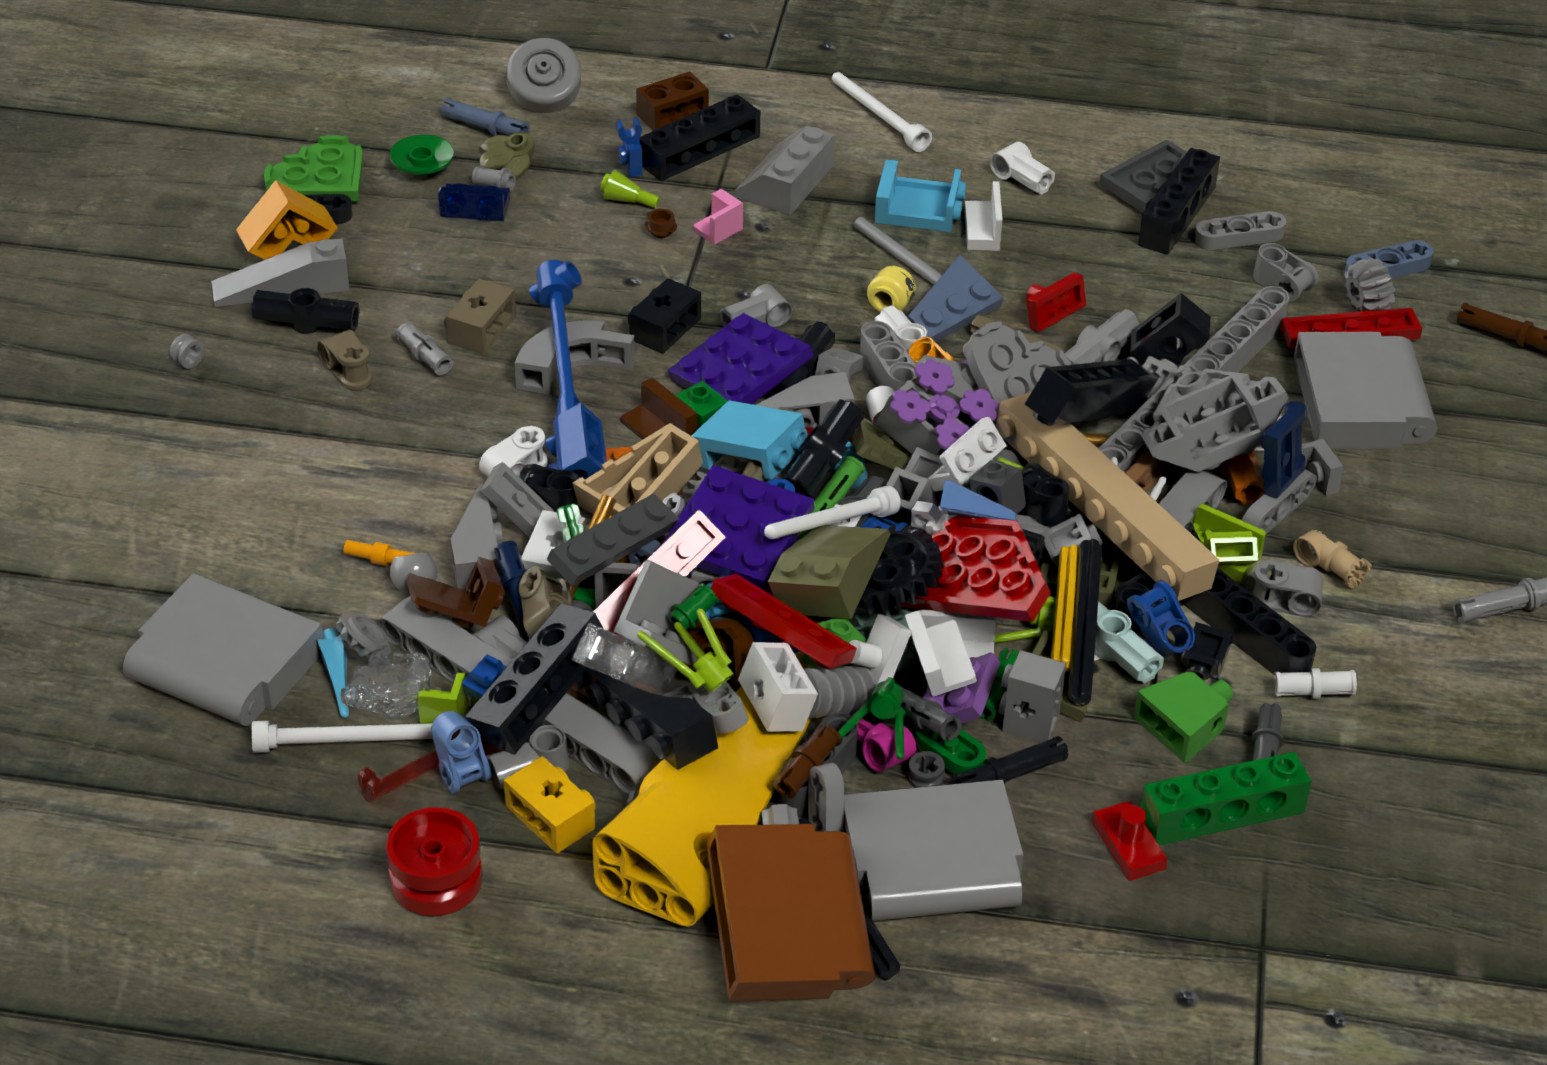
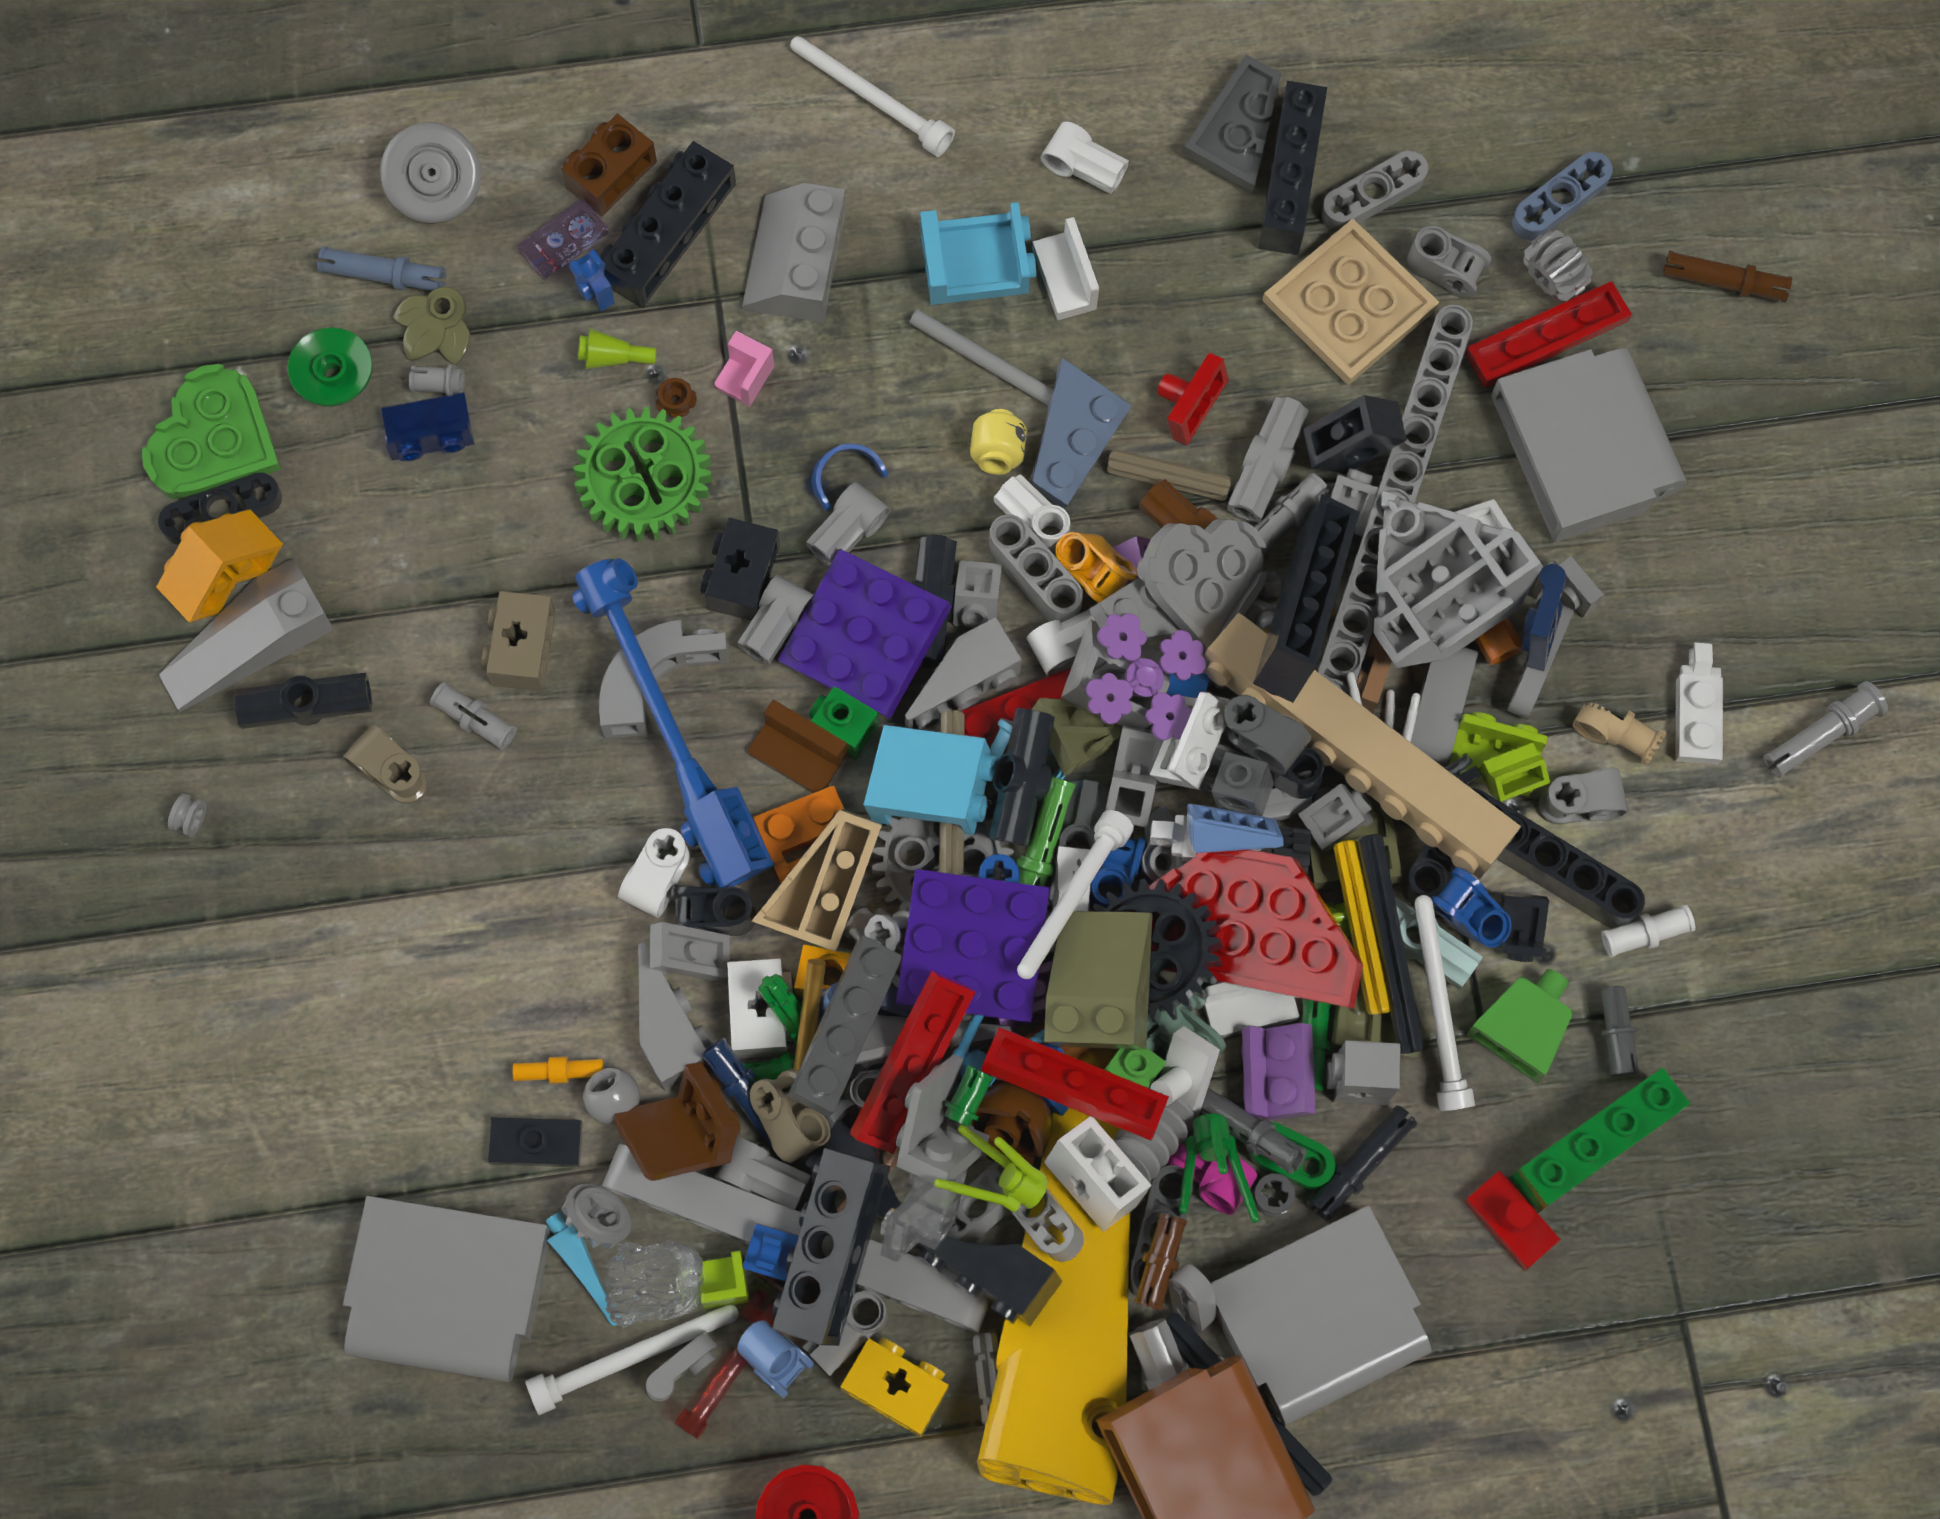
camera: 20 degrees left, 30 degrees up
white panel [905,610,977,697] -> none
none -> black plate [488,1117,583,1167]
none -> clear purple tile [517,198,609,280]
none -> bright green gear [573,407,712,542]
none -> light grey plate [646,1331,717,1402]
none -> light grey piece [737,575,814,665]
none -> blue helmet [812,443,888,511]
none -> dark grey piece [1224,695,1311,775]
none -> tan plate [1262,219,1440,386]
none -> white piece [1415,895,1475,1111]
none -> white hinge [1675,643,1723,765]

